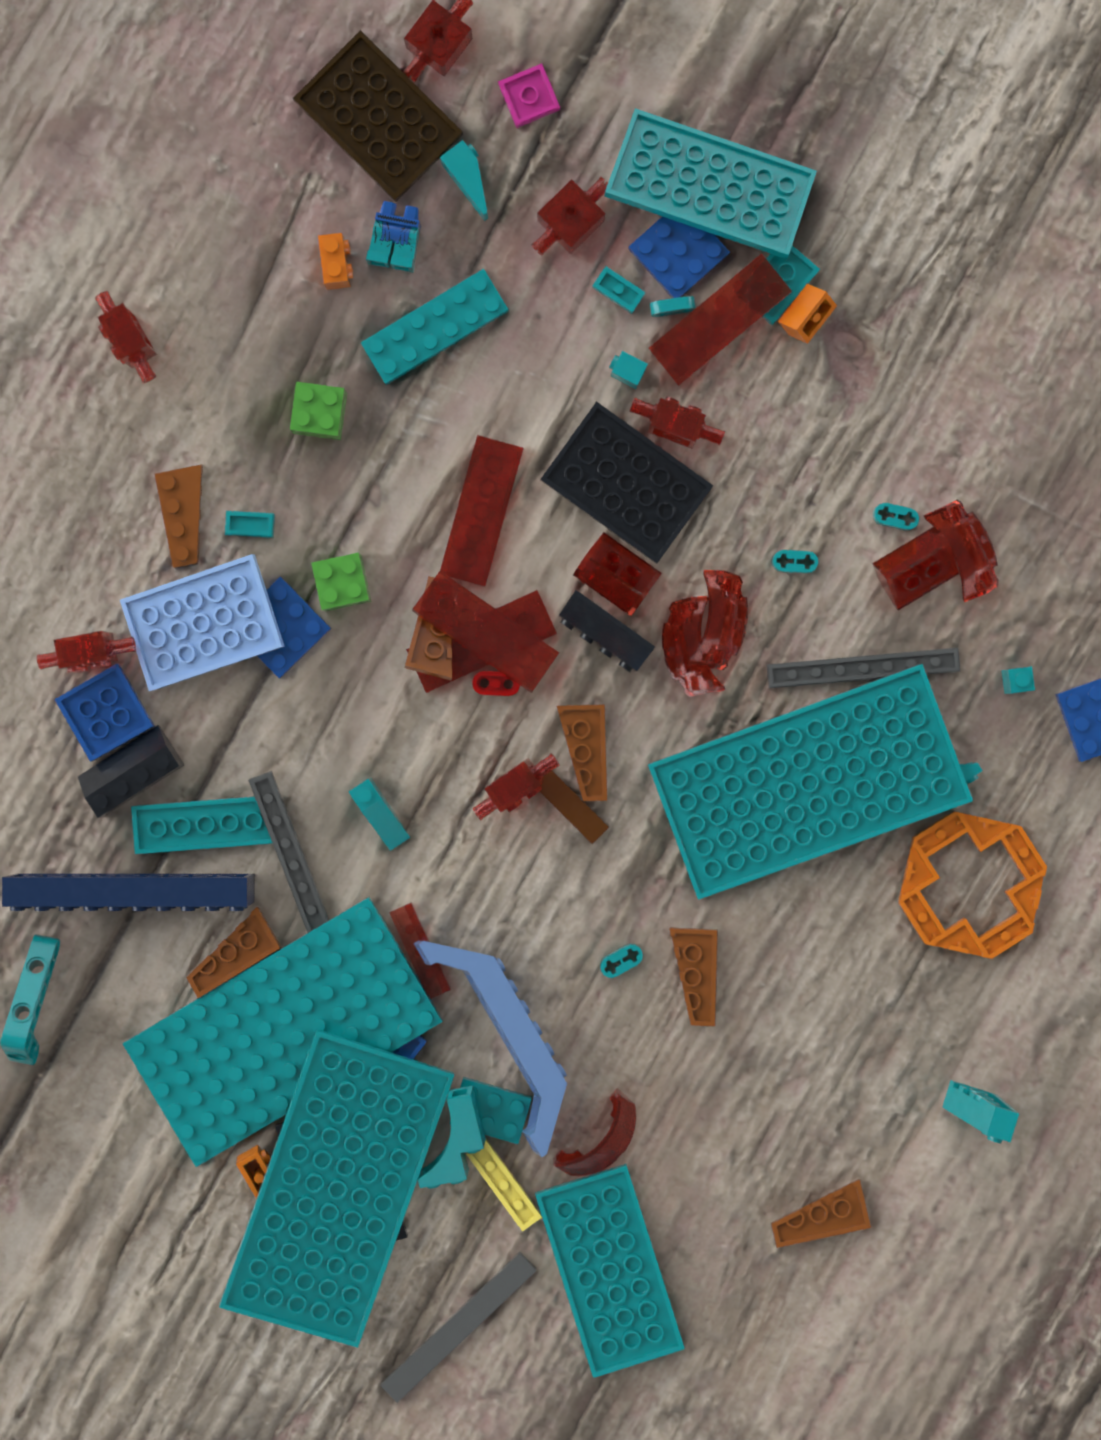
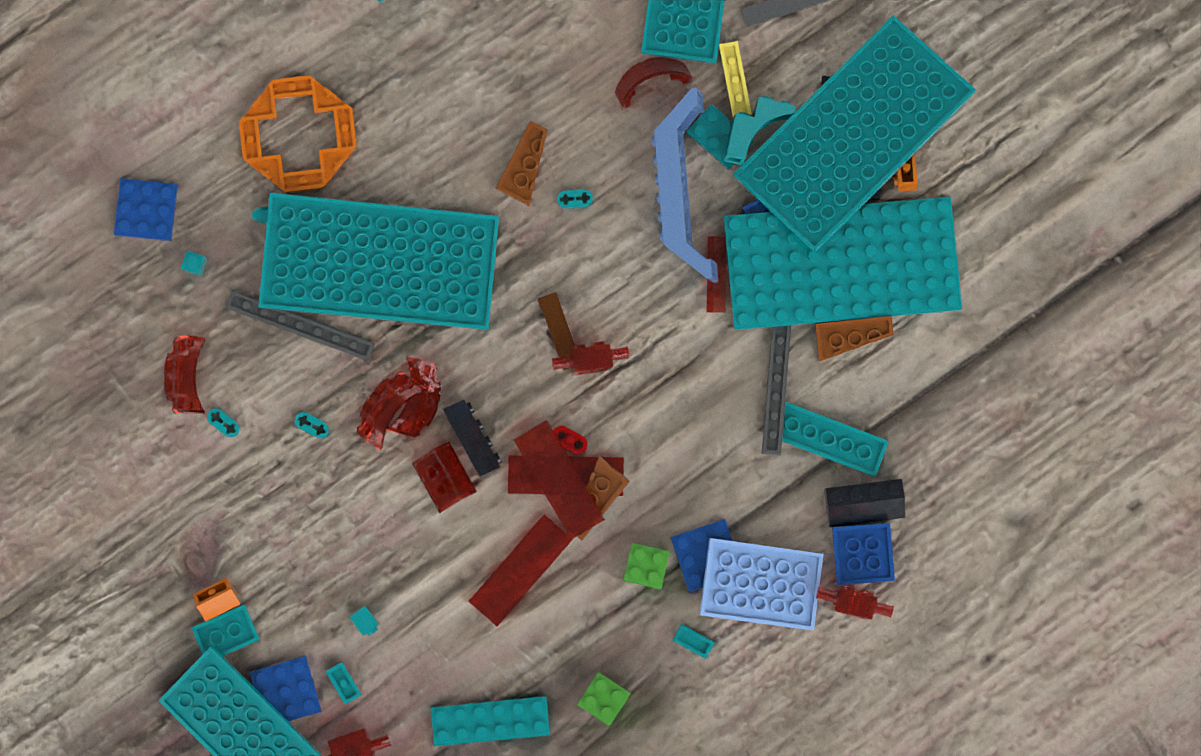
camera: 155 degrees left, 5 degrees down
teal beam [1,934,60,1066] -> none
dark blue brick [2,873,255,911] -> none
dark orange wing [155,464,203,569] -> none
teal slope [349,778,410,851] -> none
black plate [540,401,713,564] -> none
dark orange wing [557,704,607,801] -> none
clear red brick [629,397,725,449] -> none
clear red plate [648,253,792,386] -> none
teal beam [650,296,696,317] -> none
clear red slope [872,526,959,611] -> none

